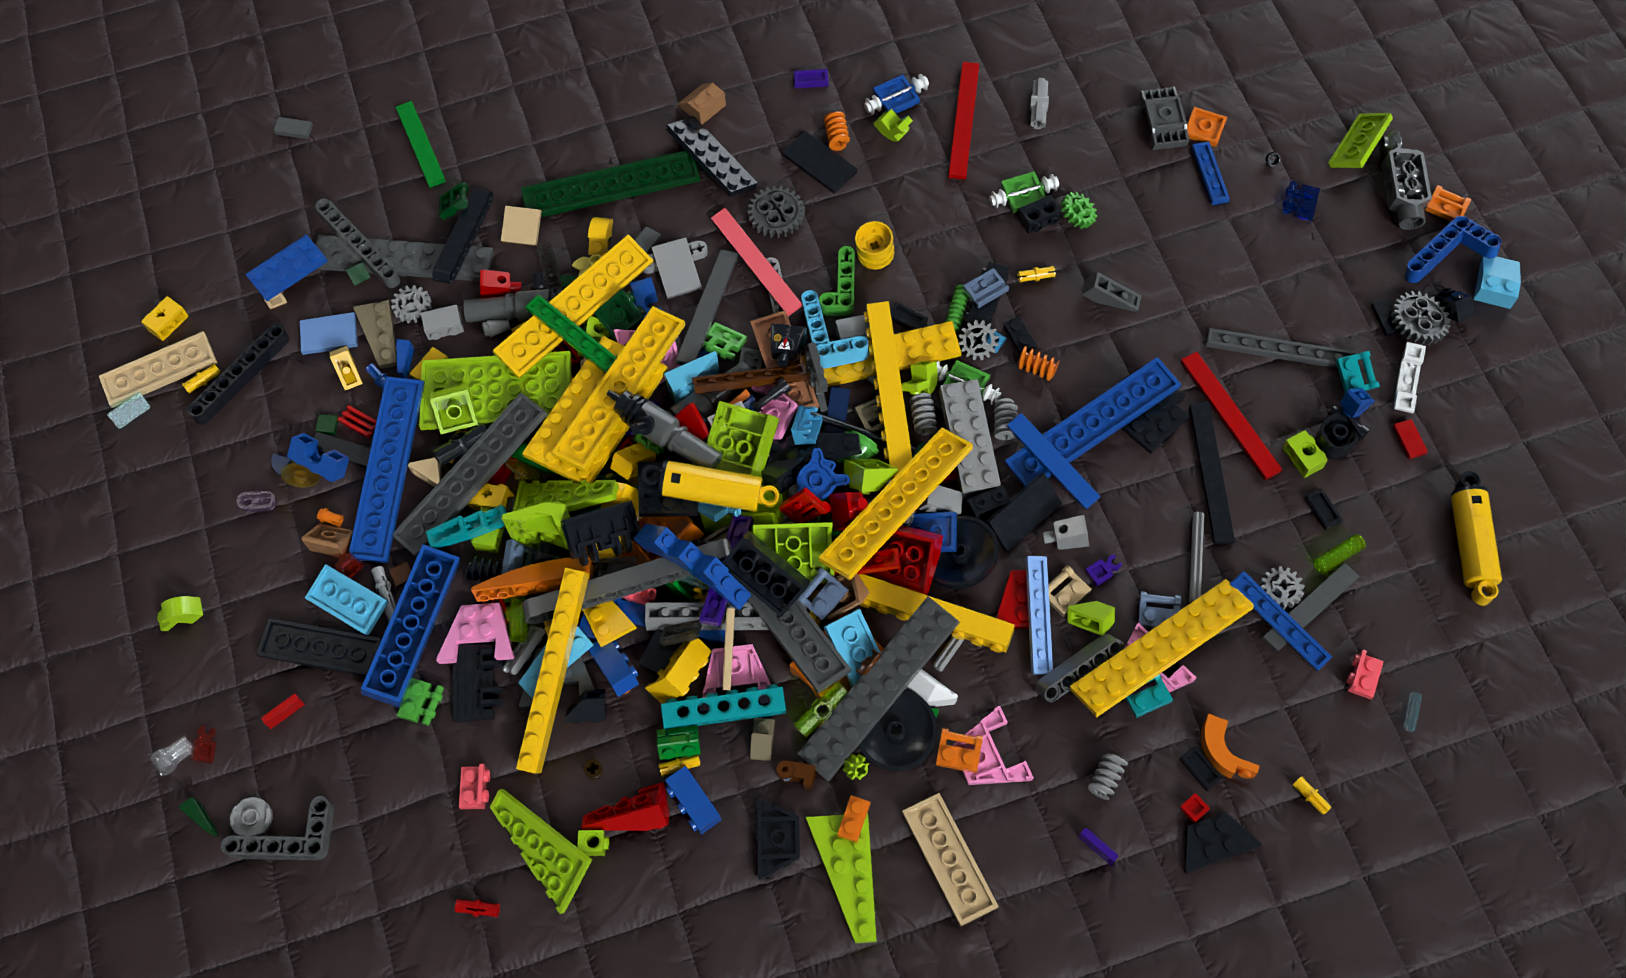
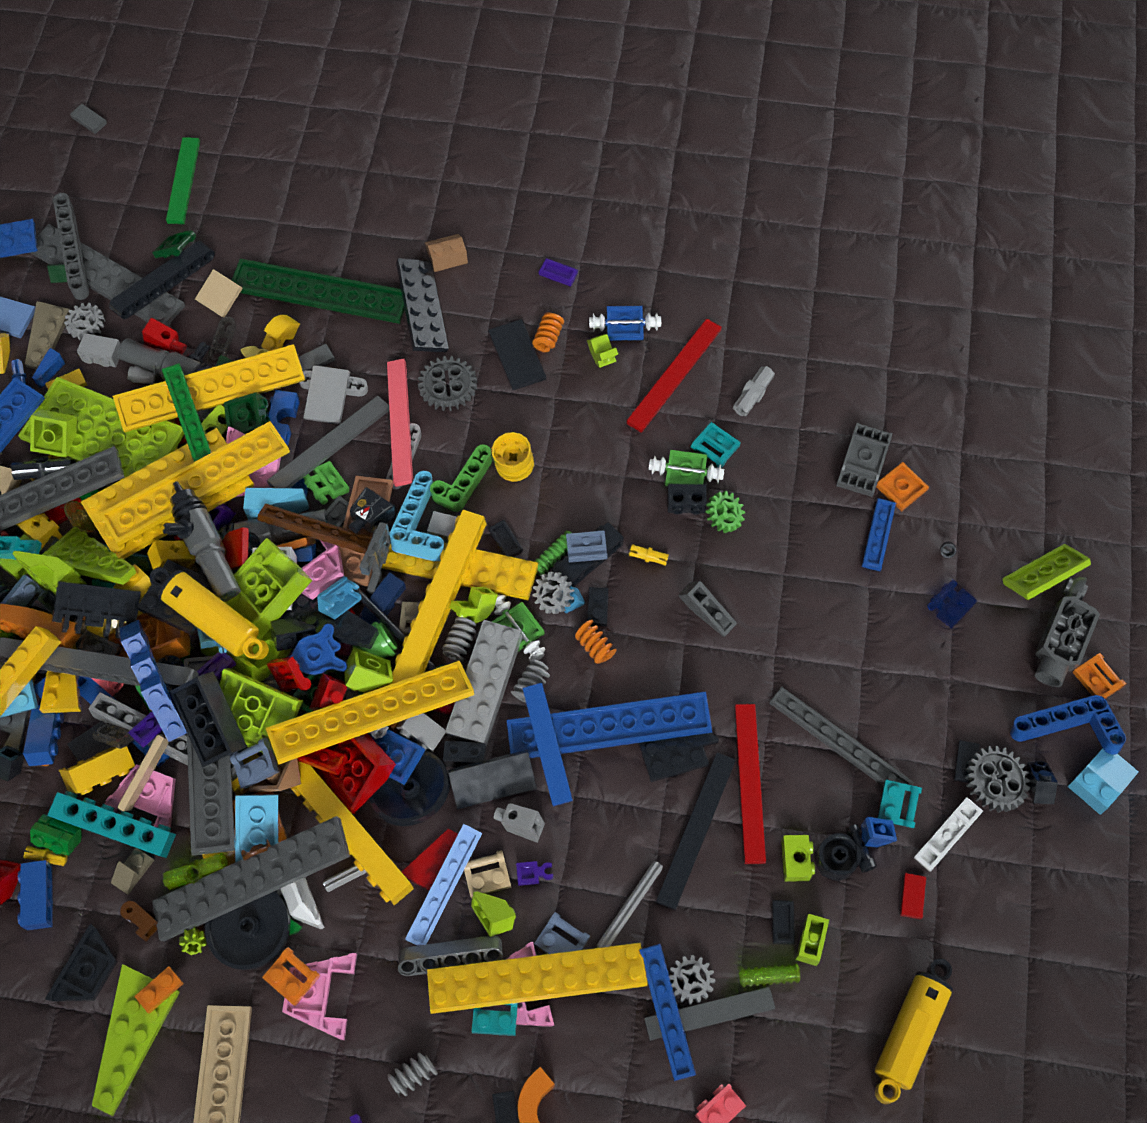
camera: 25 degrees right, 0 degrees up
black piece [751,377,792,412] -> none
none -> teal plate [691,422,741,468]
none -> lime brick [796,914,829,966]

